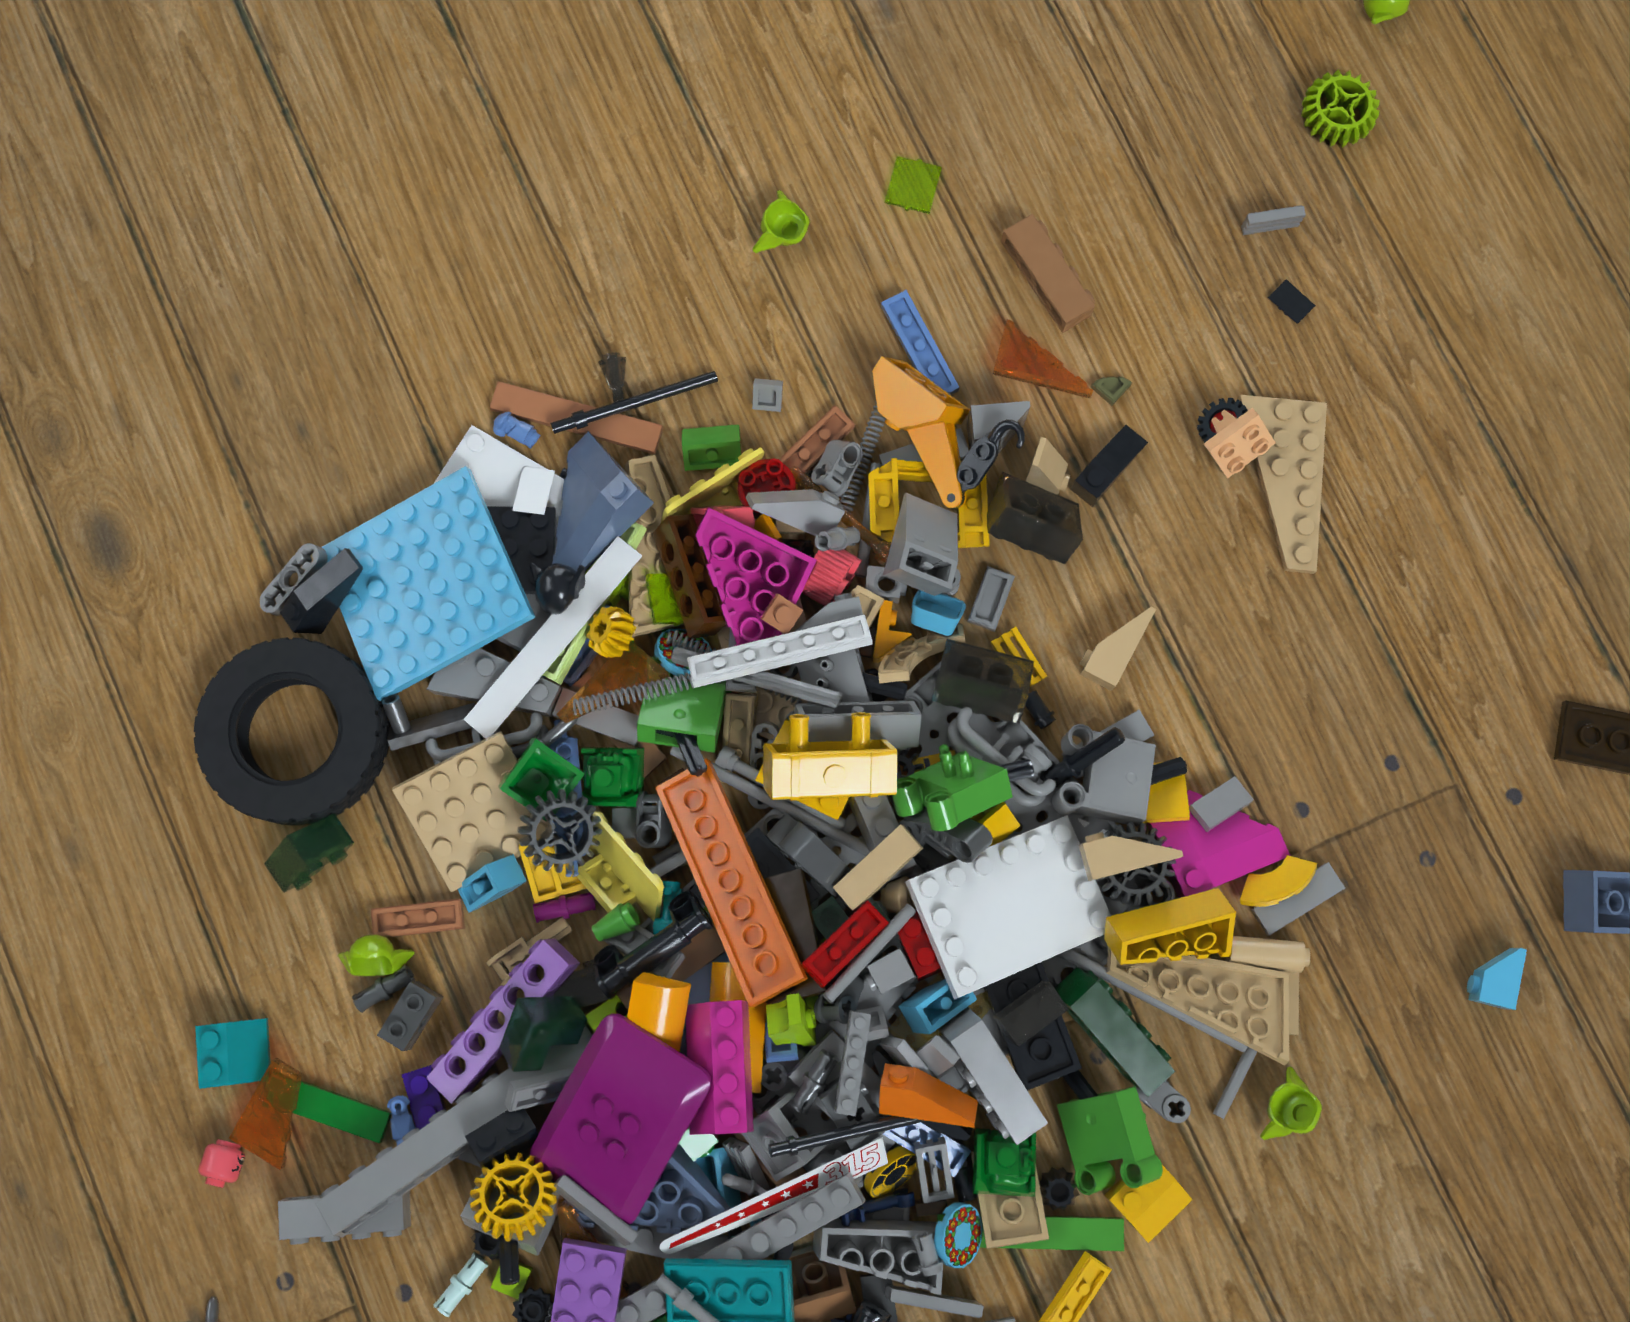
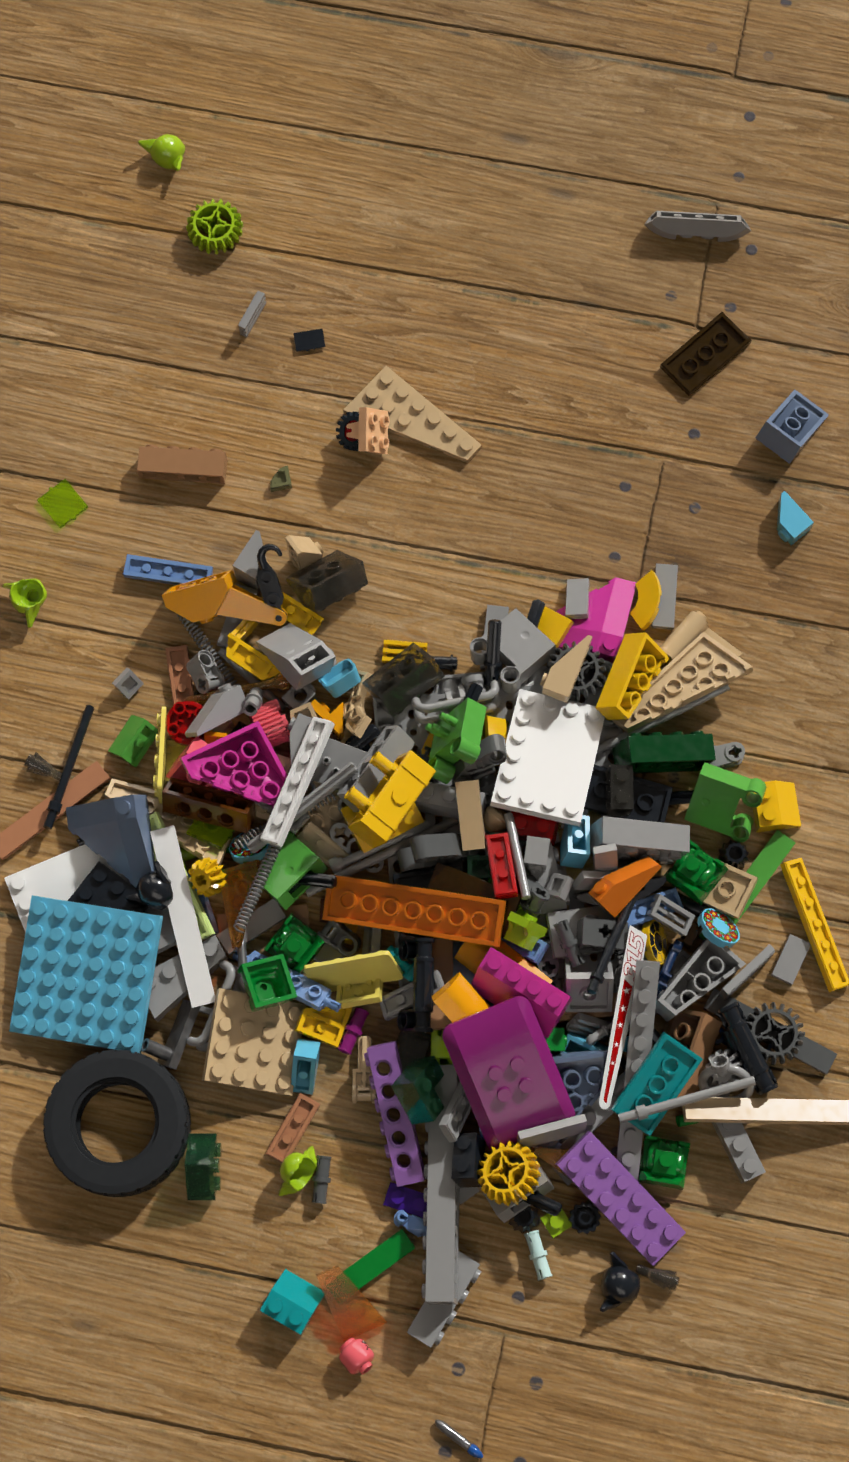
camera: 55 degrees left, 5 degrees down
light grey beam [260,543,327,616] -> none
black slope [280,548,363,634] -> none
dark grey brick [377,981,443,1051] -> none
medium blue arm [493,412,541,449] -> none
white sticker [512,467,555,515] -> none
dark grey gear [518,789,602,873] -> none
bright green cone [592,903,640,942] -> none
nougat plate [760,593,804,634] -> none
light grey piece [834,1010,871,1116] -> none
light grey pin [912,1231,943,1276] -> none
light grey tile [967,566,1015,632] -> none
clear orange wing [993,319,1093,398] -> none
black slope [1070,425,1148,508] -> none
tan slope [1079,607,1156,691] -> none
light grey bar [1213,1047,1257,1119] -> none
lime piece [1260,1067,1322,1140] -> none

